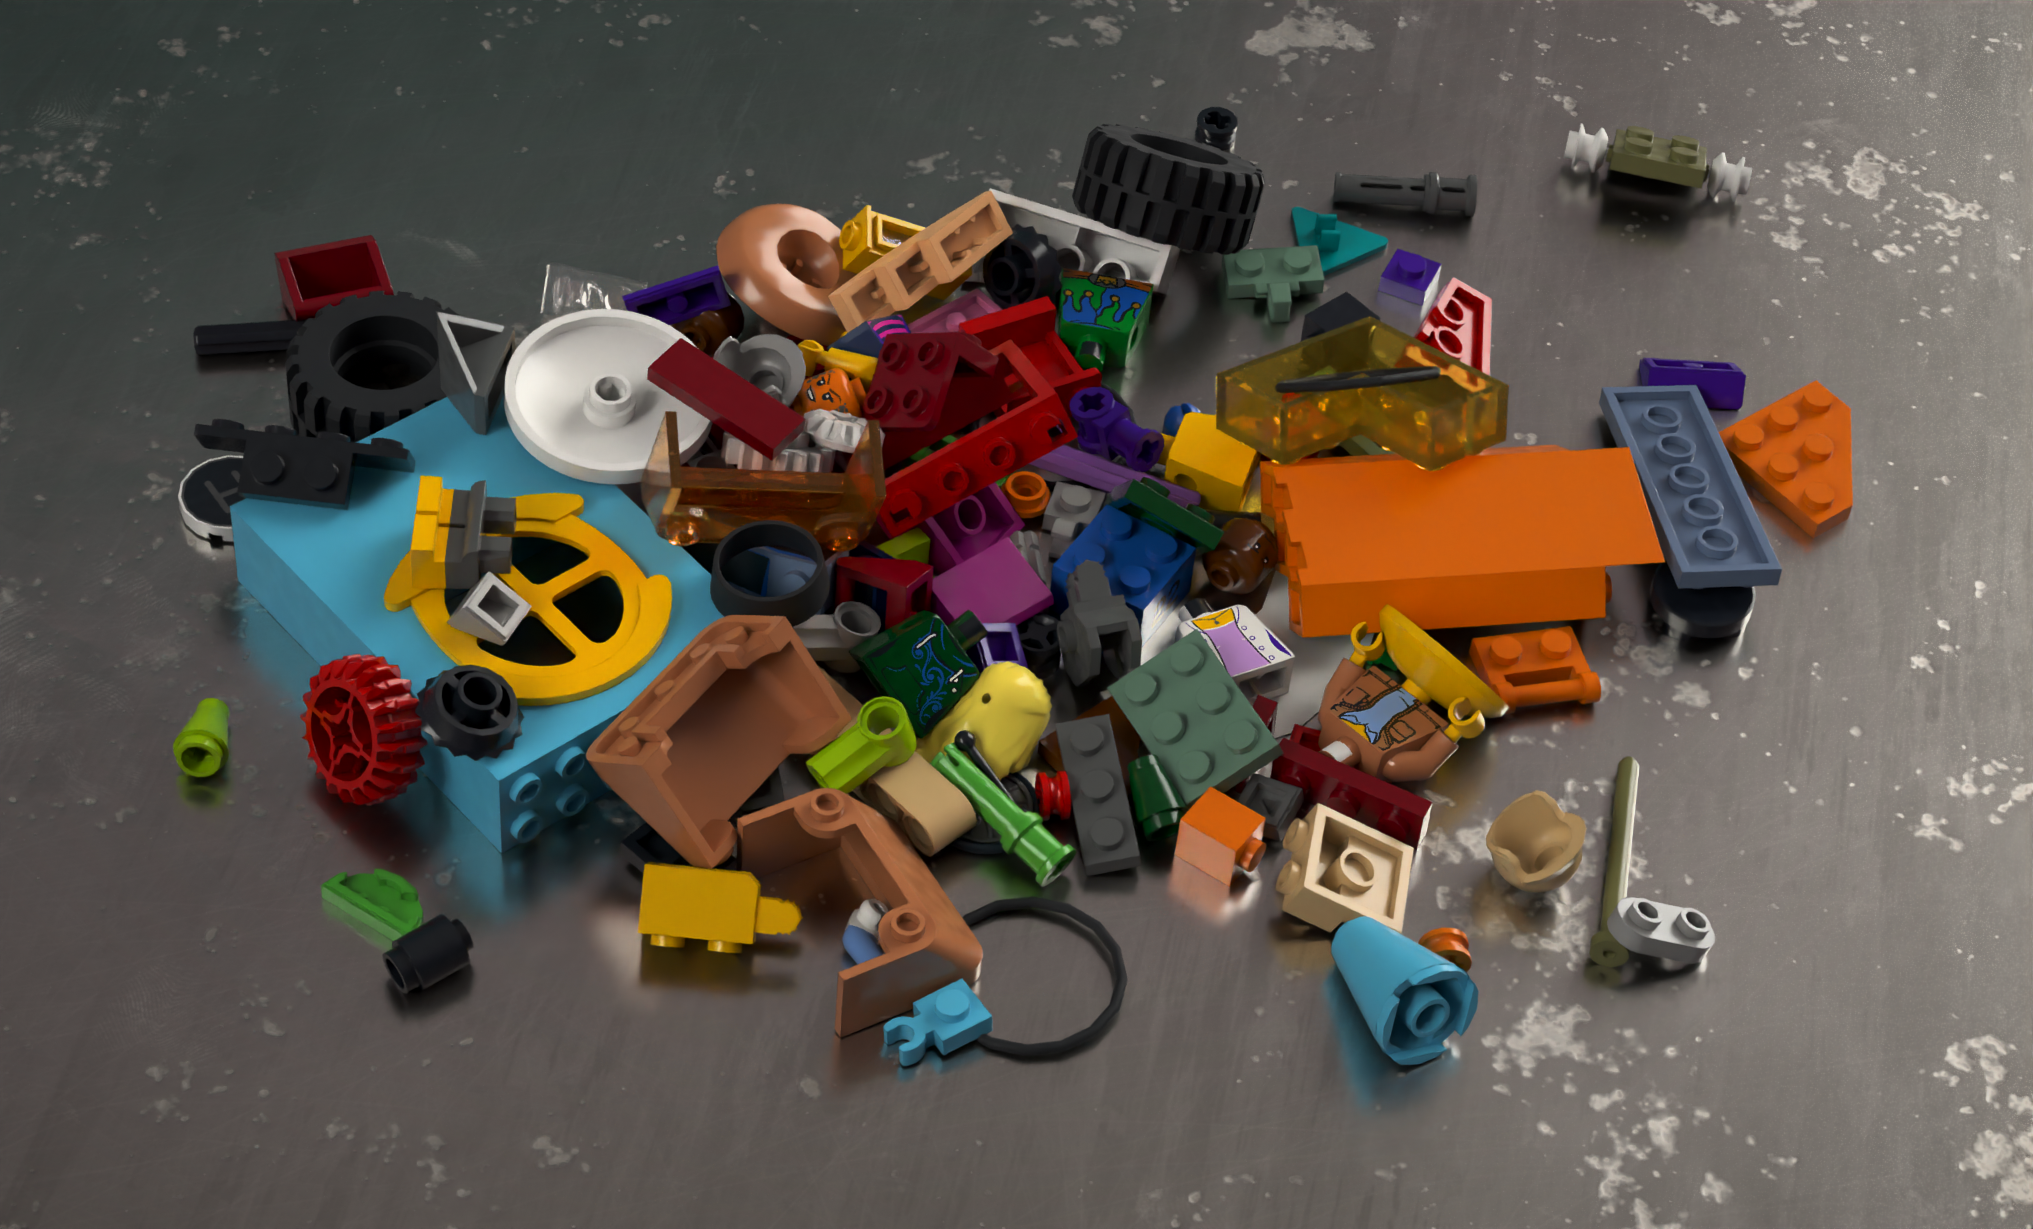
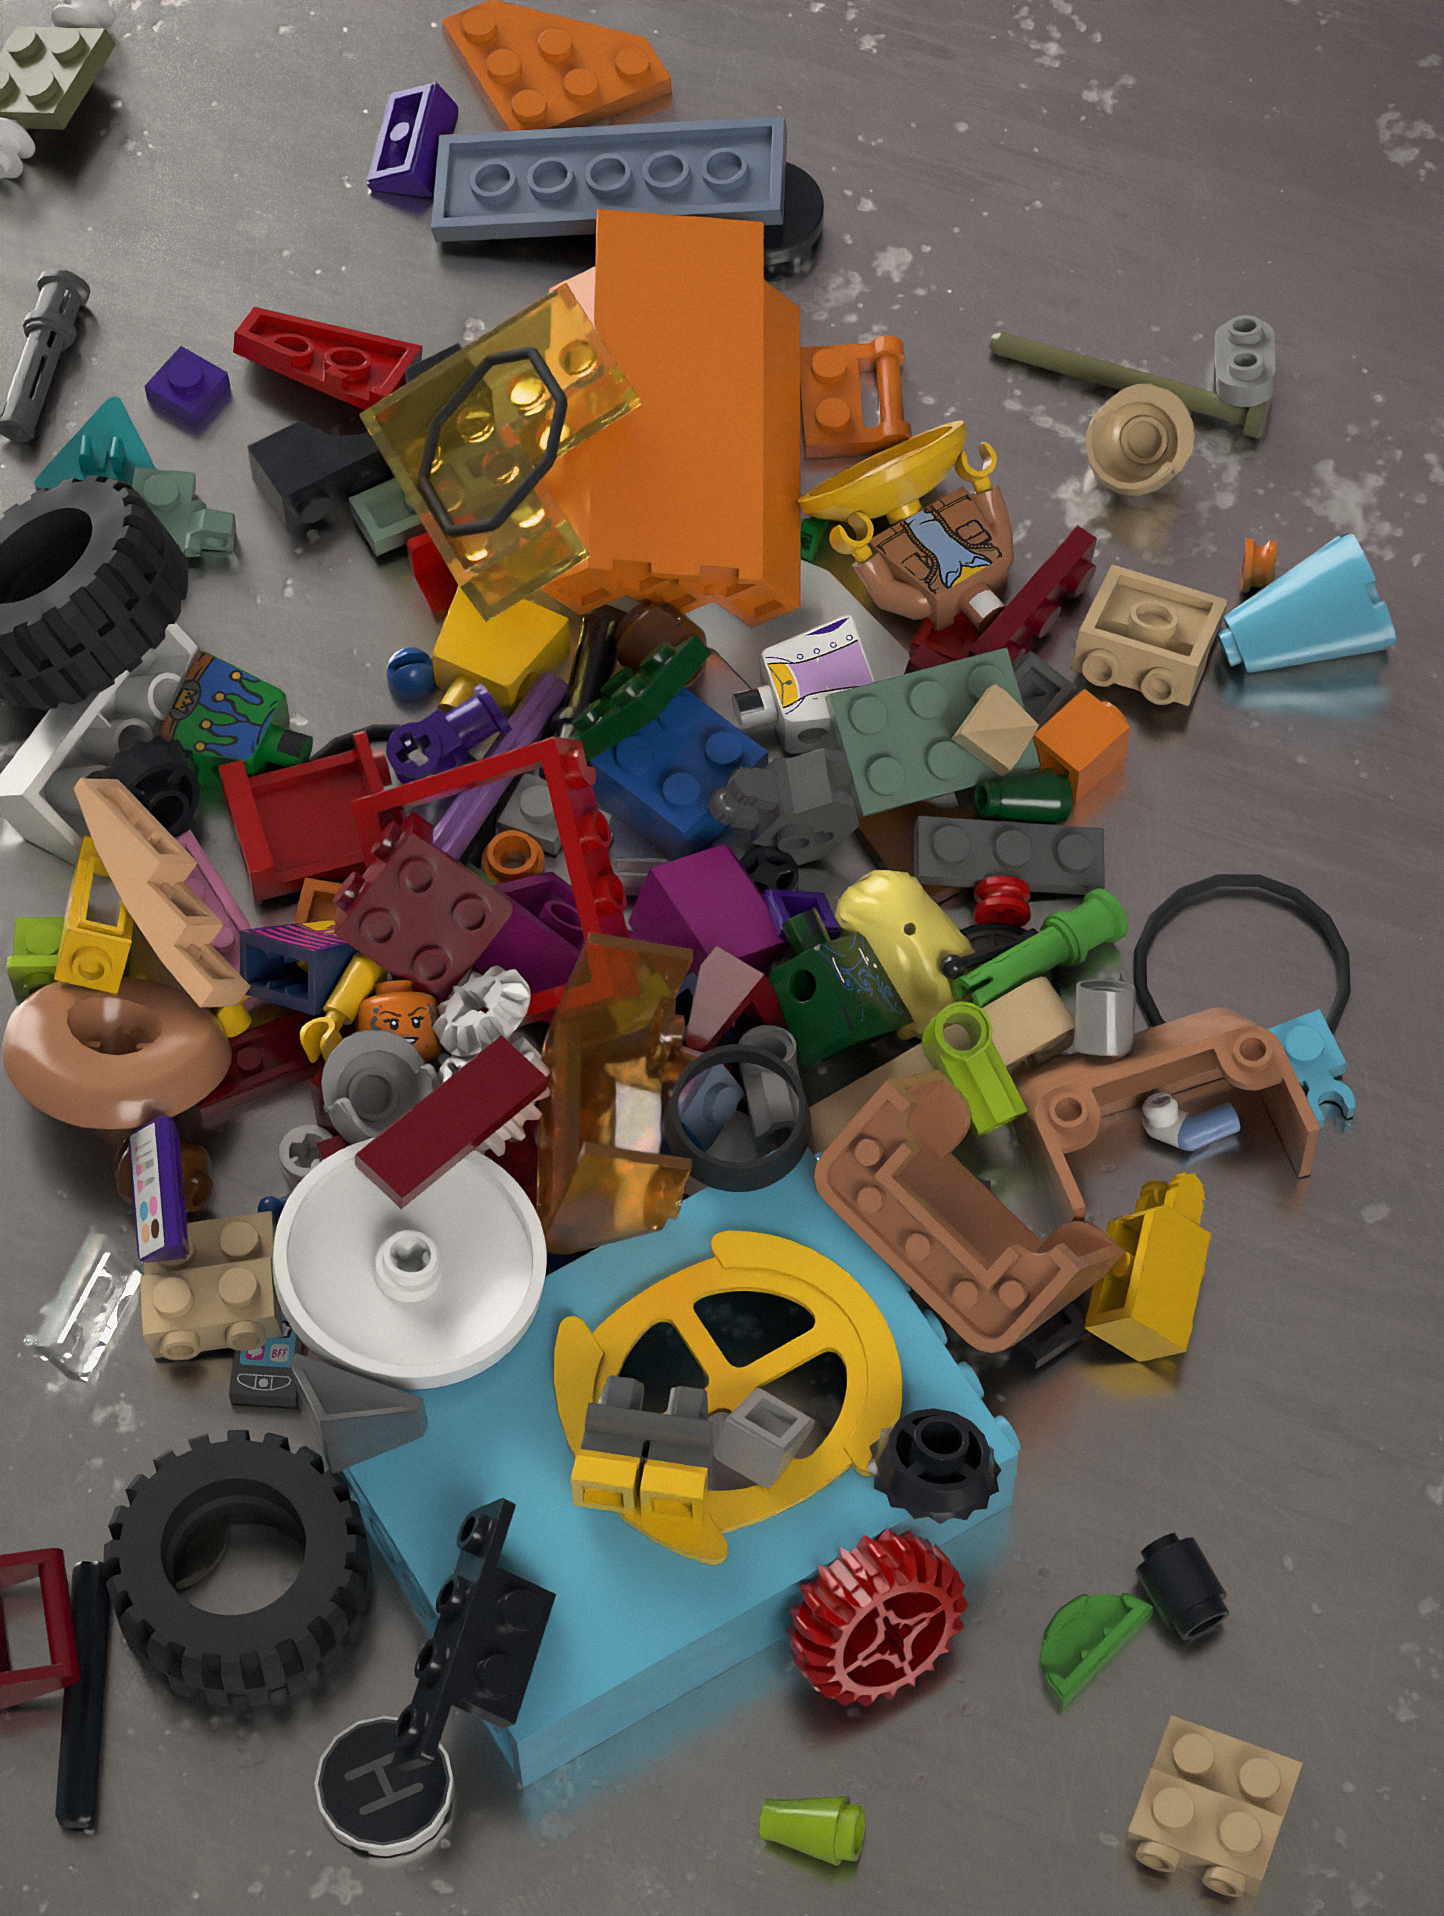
camera: 75 degrees left, 15 degrees up
none -> tan slope [951,684,1039,776]
none -> light grey piece [1074,971,1137,1056]
none -> tan plate [1124,1715,1303,1897]

